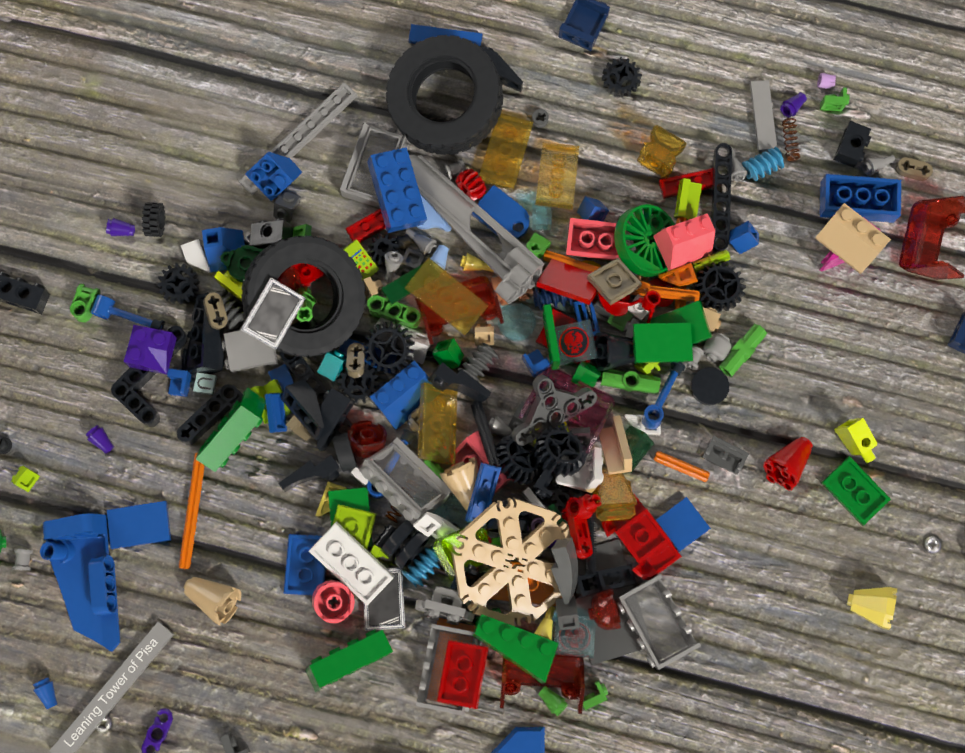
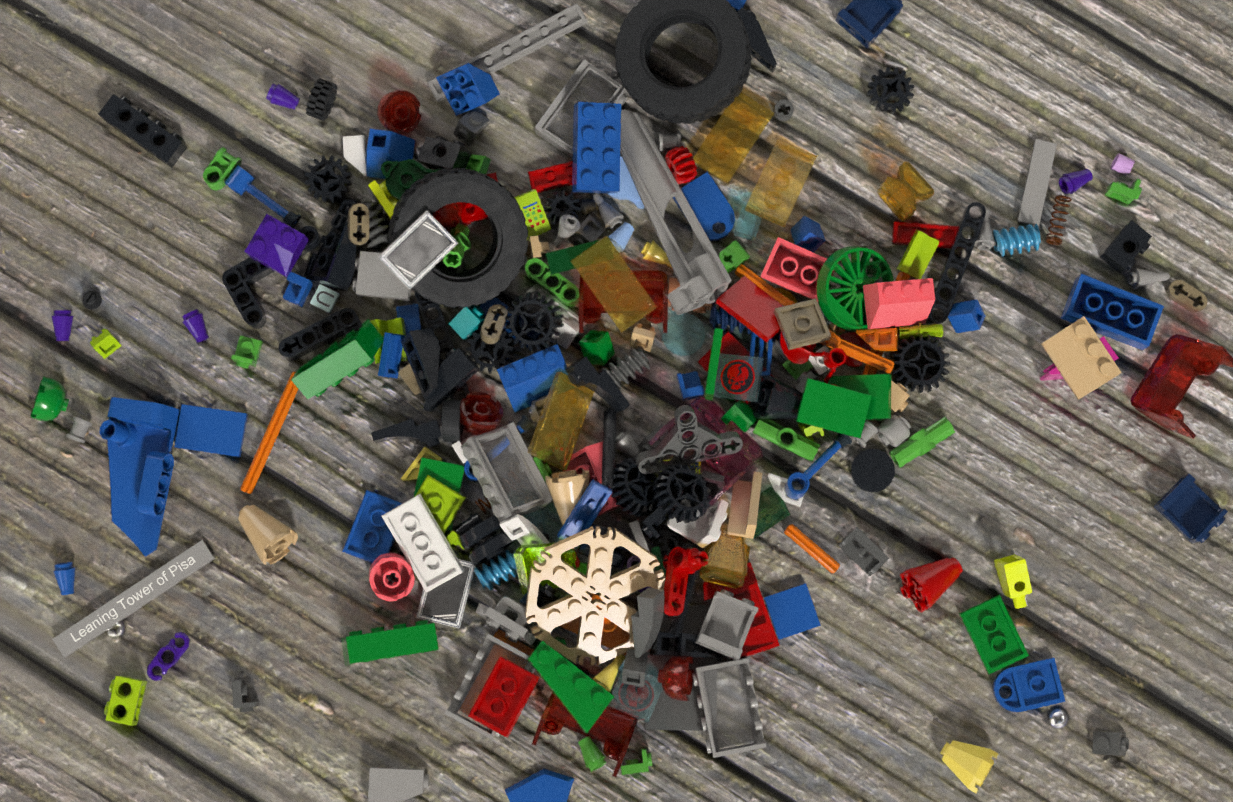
camera: 20 degrees right, 5 degrees up
none -> bright green bracket [231,335,263,369]
none -> clear red cylinder [377,90,421,134]
none -> light grey panel [695,590,759,660]
none -> blue tile [993,658,1066,712]

